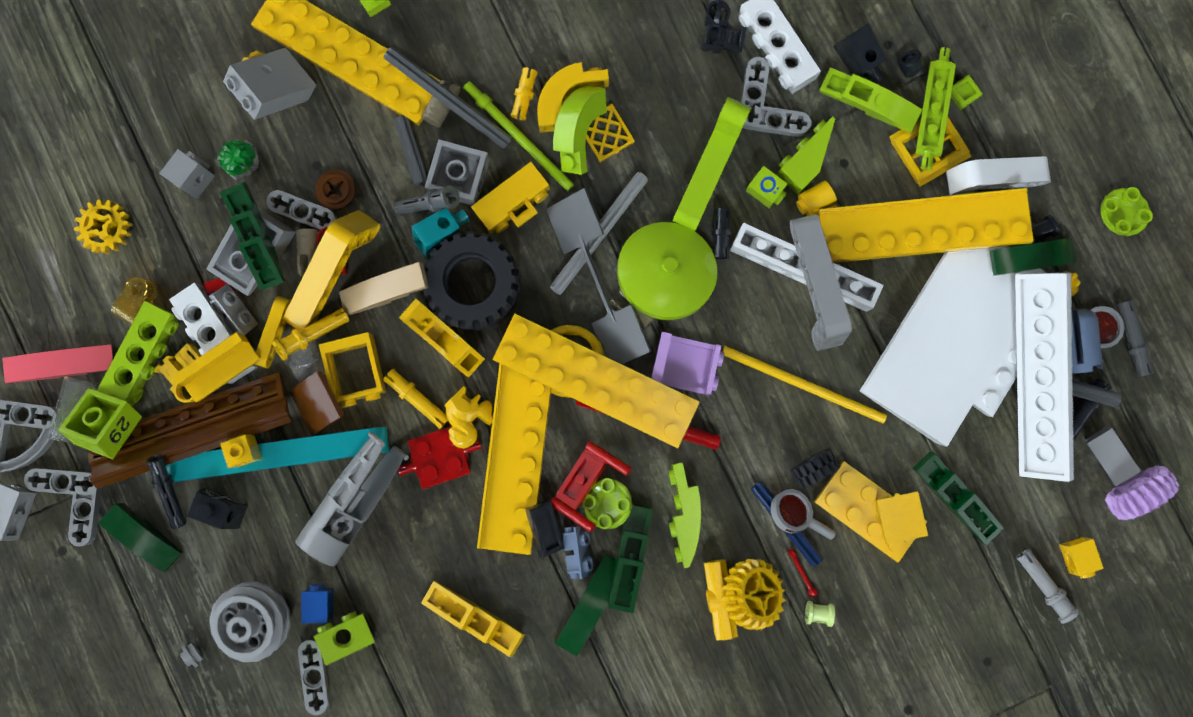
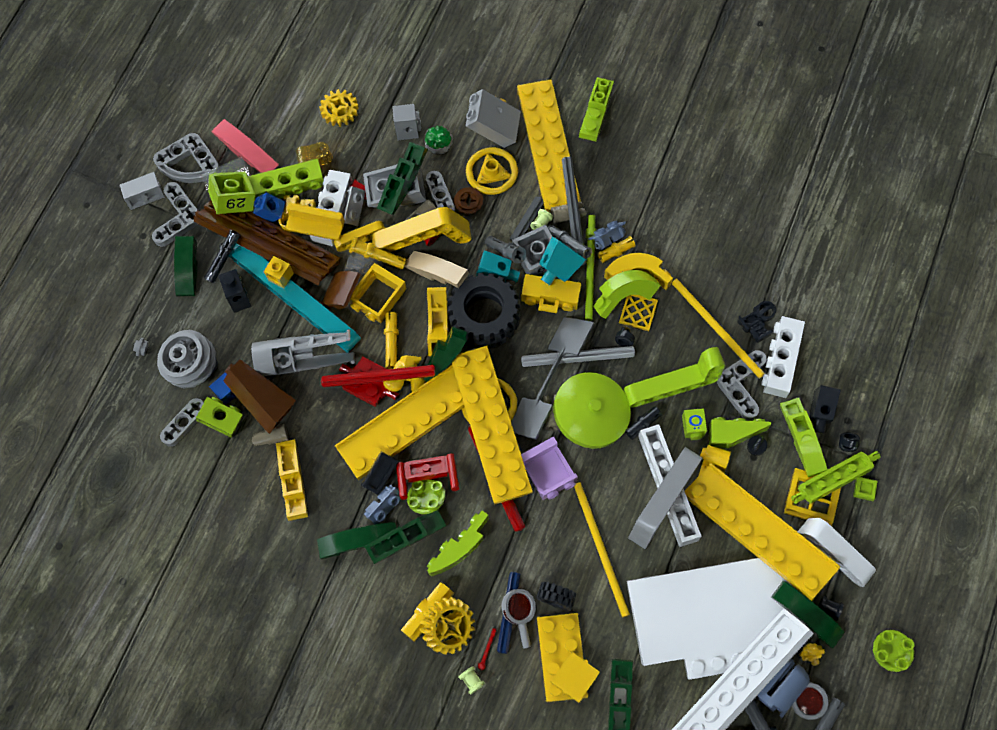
camera: 50 degrees right, 15 degrees down
none -> reddish brown slope [223,359,296,434]
none -> dark tan hinge [251,424,289,446]
none -> blue brick [253,192,285,223]
none -> red axle [321,365,435,387]
none -> dark green slope [424,326,467,381]
none -> yellow piece [466,147,518,195]
none -> yellowish green bush [530,209,553,230]
none -> teal torso [539,237,586,285]
none -> dark grey pin [547,225,592,259]
none -> sand blue hinge [588,220,626,250]
none -> black tile [615,326,635,347]
none -> yellow piece [672,279,765,379]
none -> black tile [747,435,767,456]

